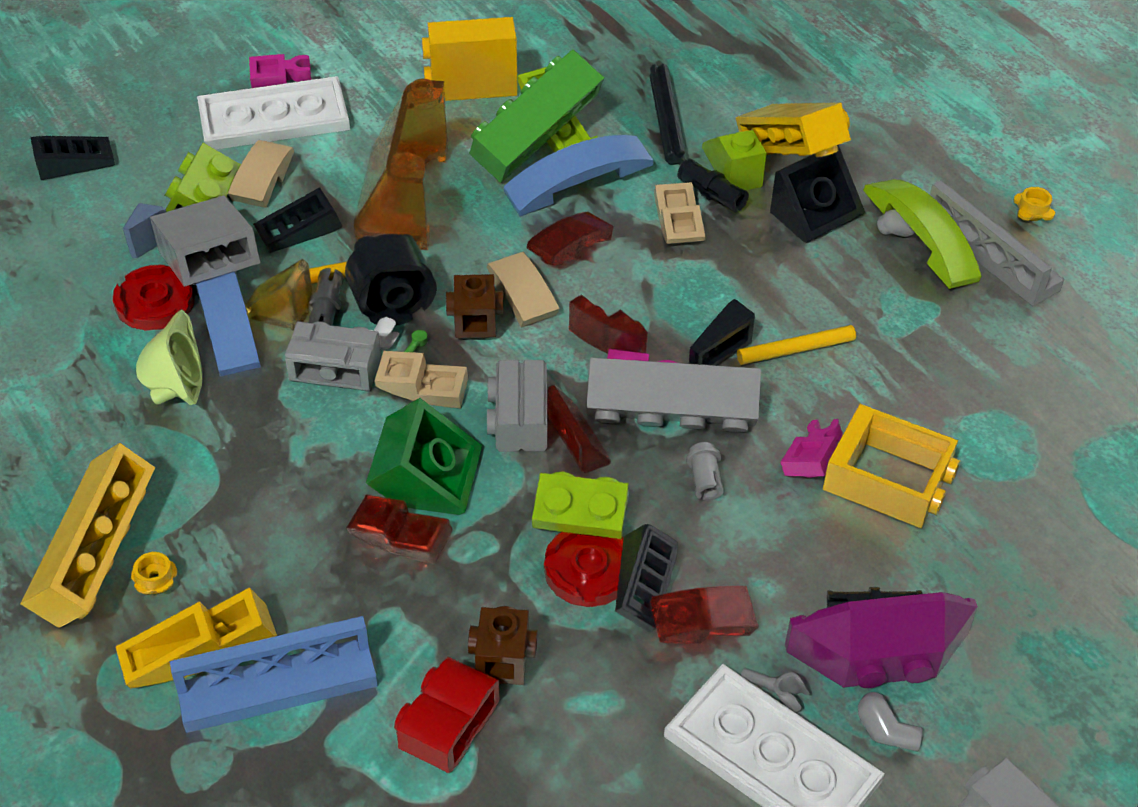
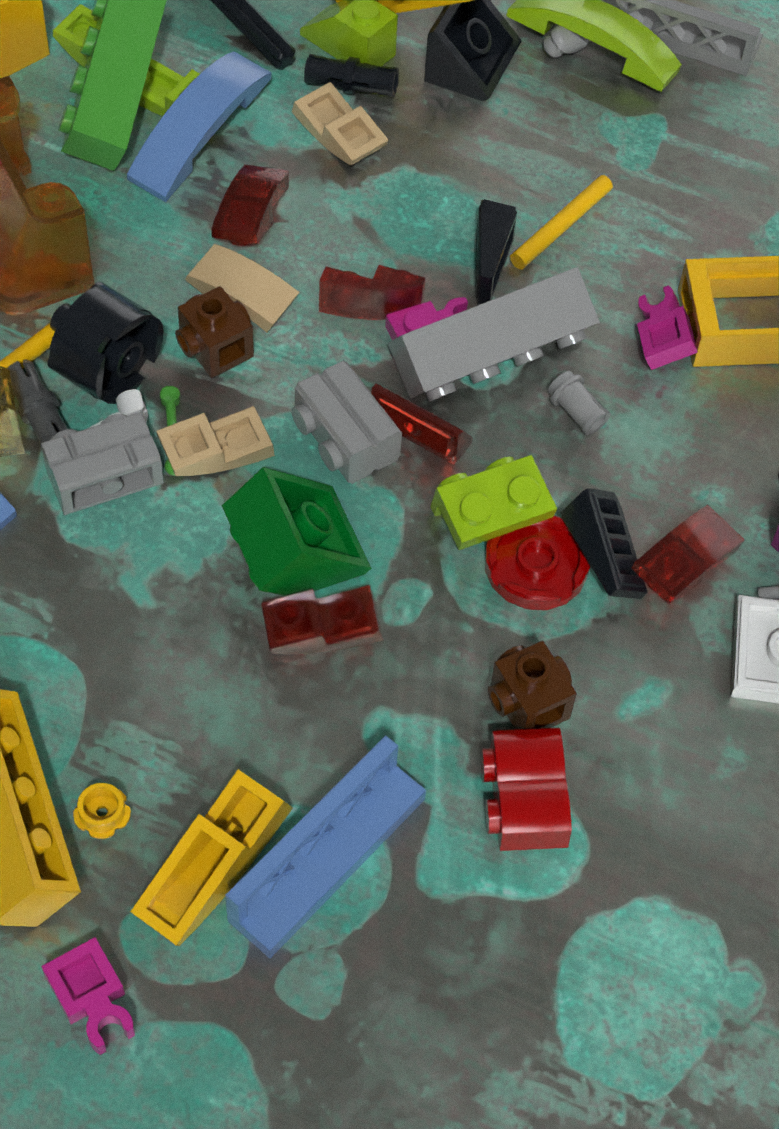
camera: 35 degrees left, 10 degrees up
none -> dark pink plate [41,937,135,1055]

